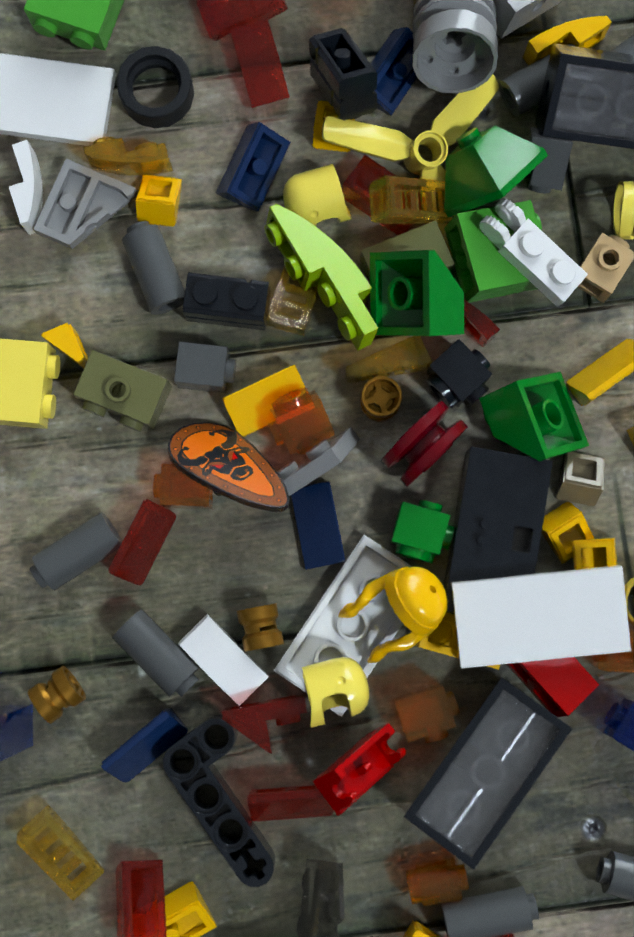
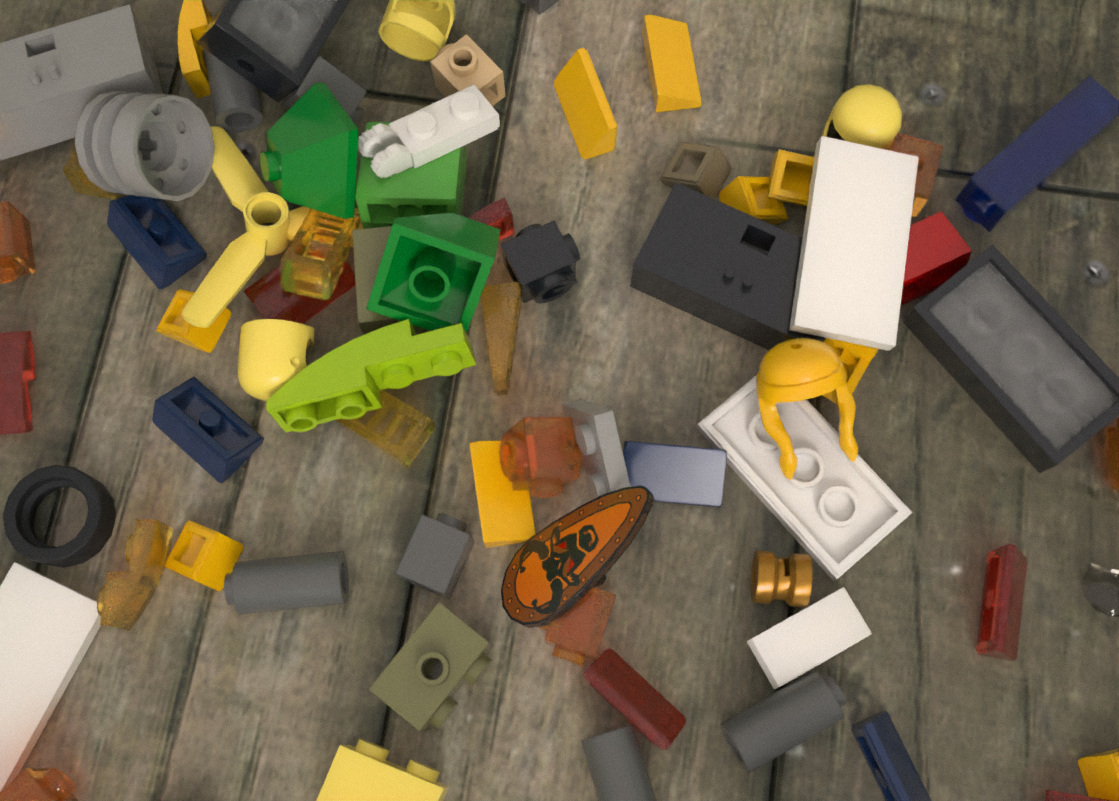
camera: 75 degrees left, 10 degrees down
white slope [9,140,43,235] -> none
light grey wing [33,159,138,249] -> none
yellow slope [41,323,88,368] -> none
black beam [163,715,275,887] -> none
black brick [183,272,271,331] -> none
clear red slope [222,693,308,754] -> none
clear red slope [230,19,290,108] -> none
light yellow helmet [301,657,369,728] -> none
black brick [309,28,377,120] -> none
red hinge [312,722,406,816] -> none
pearl gold wheel [360,376,402,422] -> none
dark red wheel [381,401,468,487] -> none
green brick [390,500,455,564] -> none
clear orange brick [393,684,460,743] -> none
green slope [479,372,589,461] -> none

